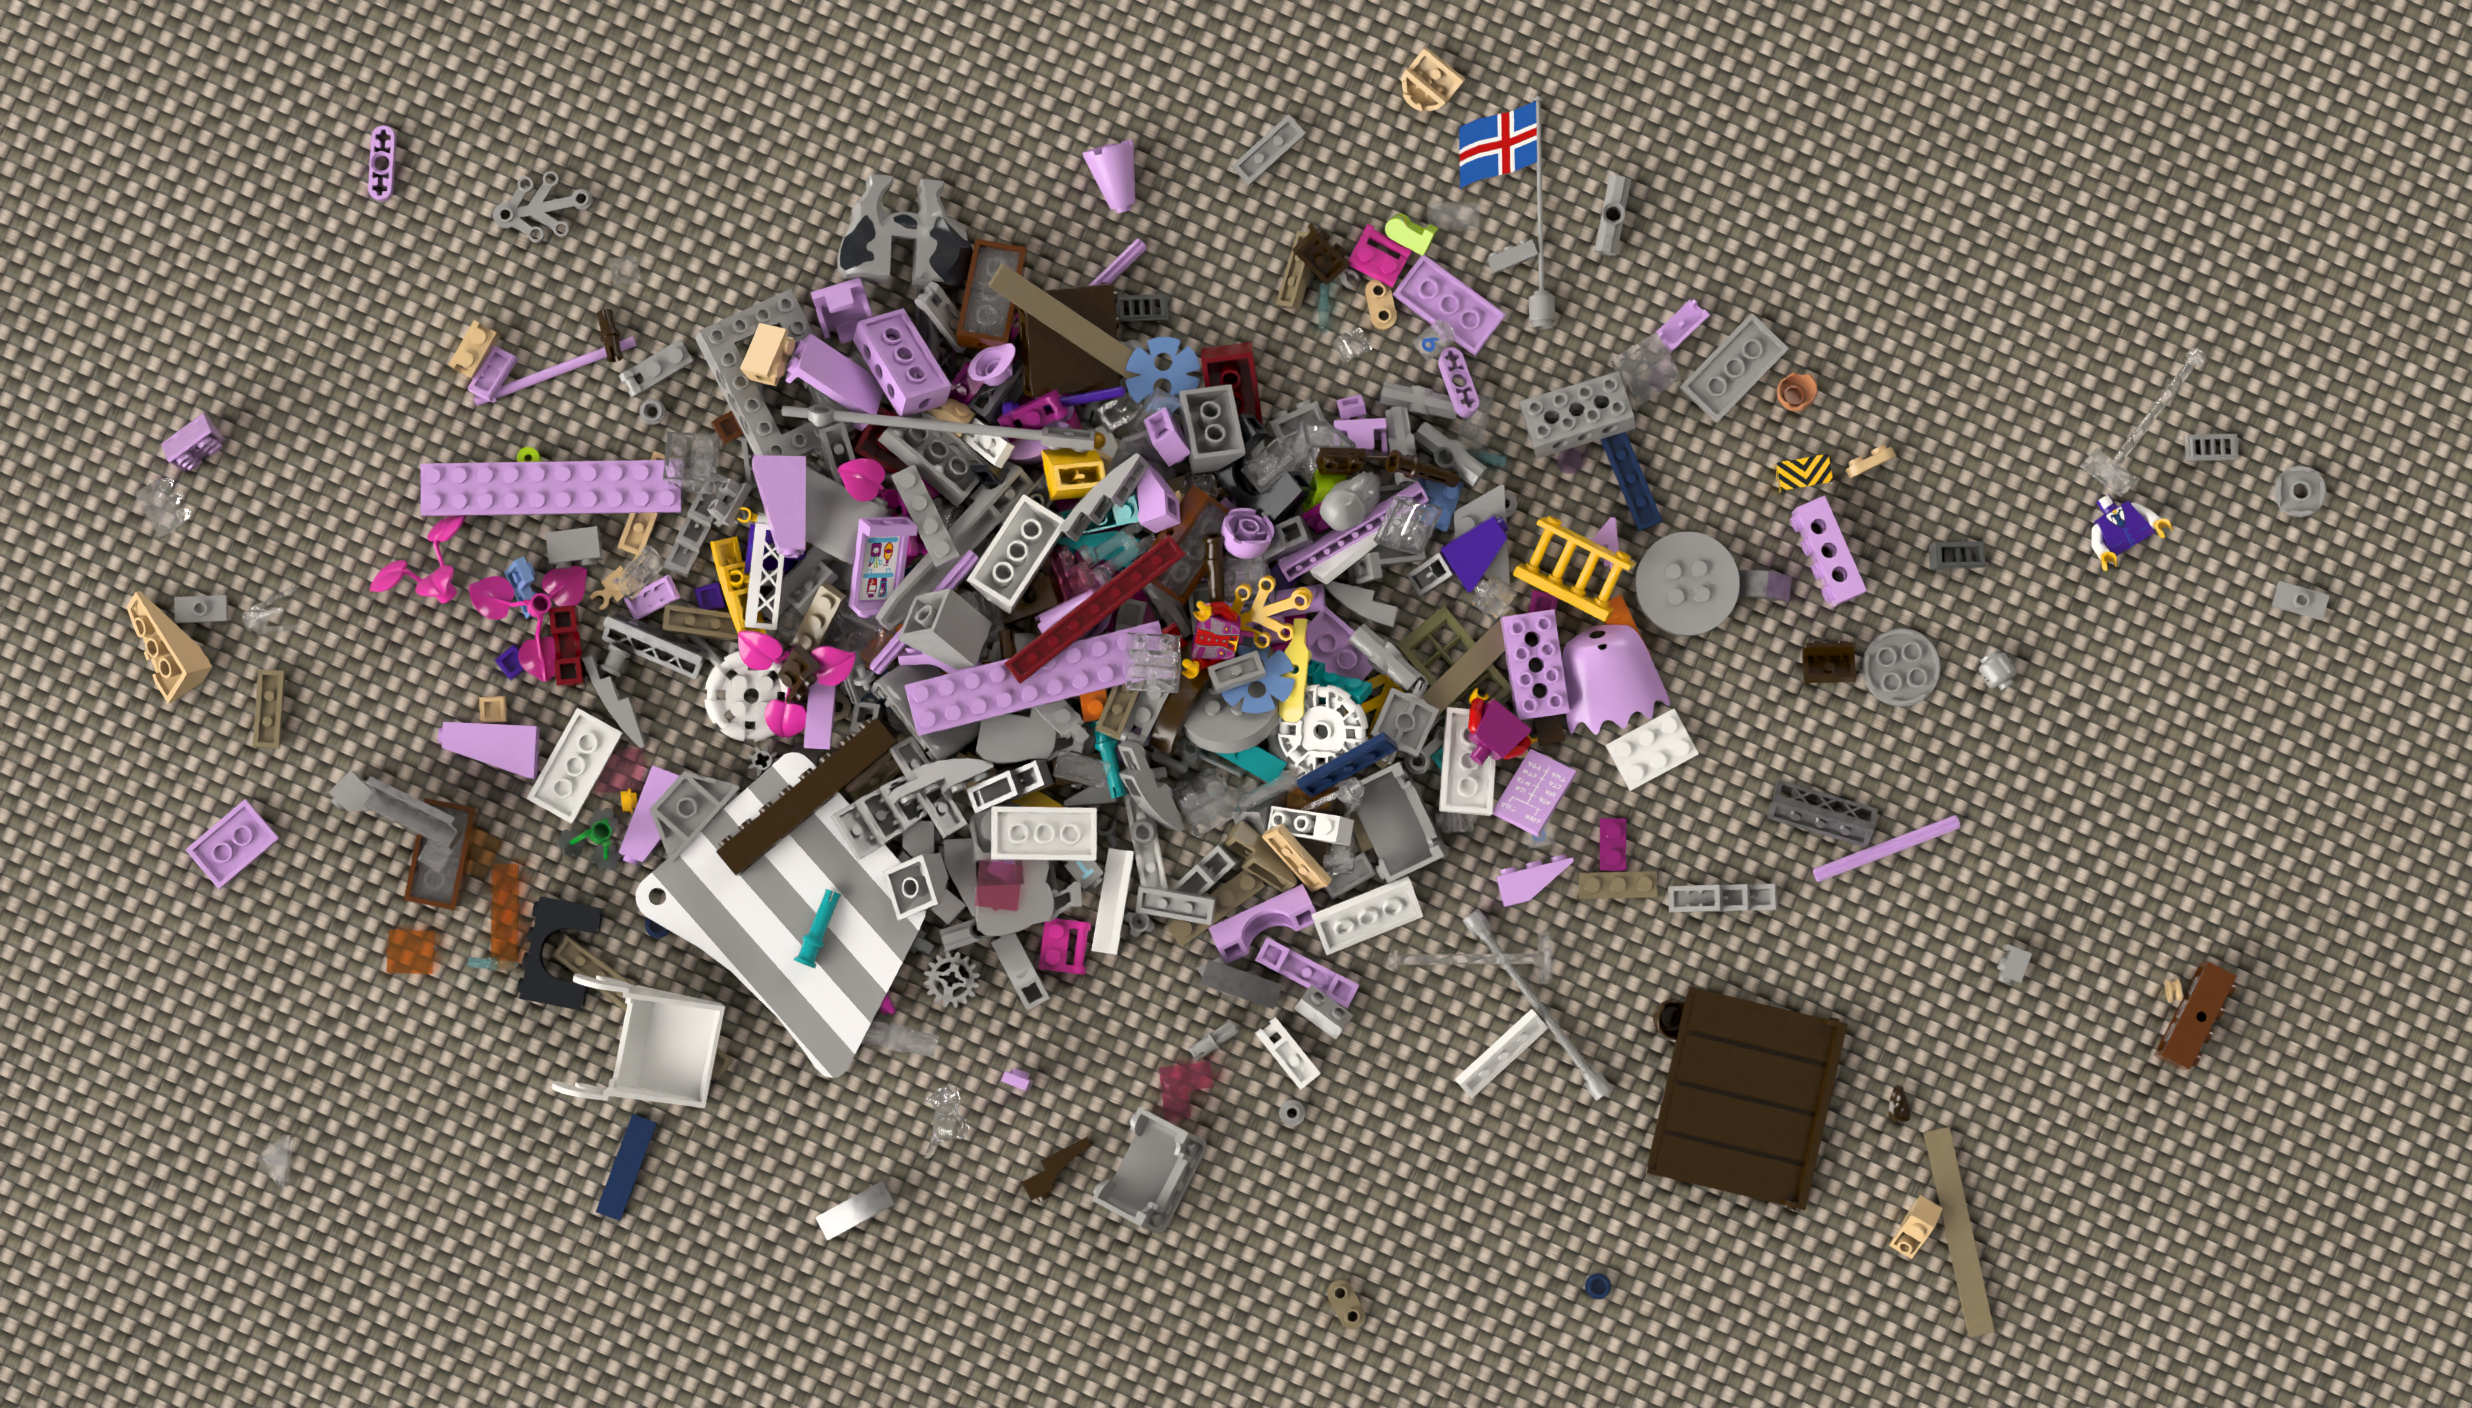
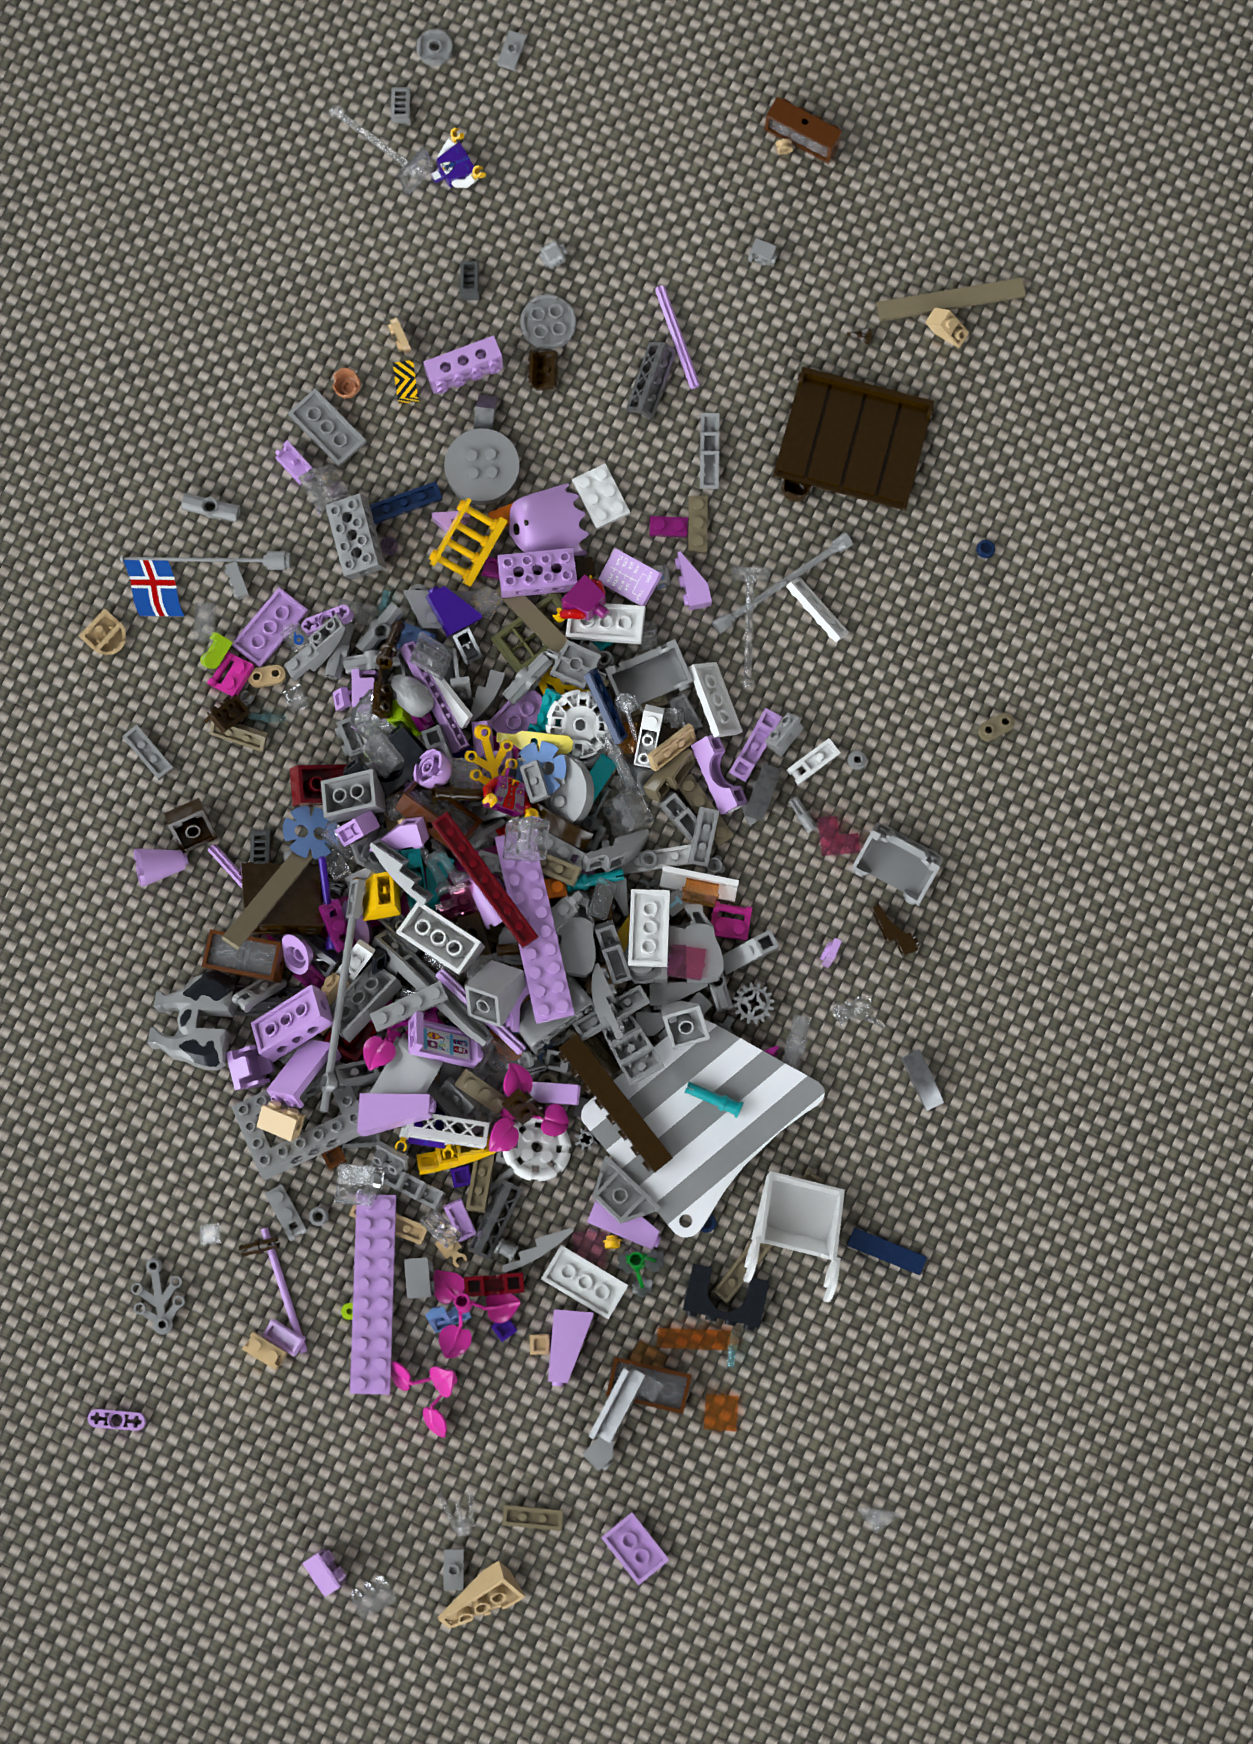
camera: 95 degrees left, 5 degrees down
none -> dark brown slope [164,798,218,854]
none -> light grey slope [285,614,345,681]
none -> clear orange piece [682,878,719,907]

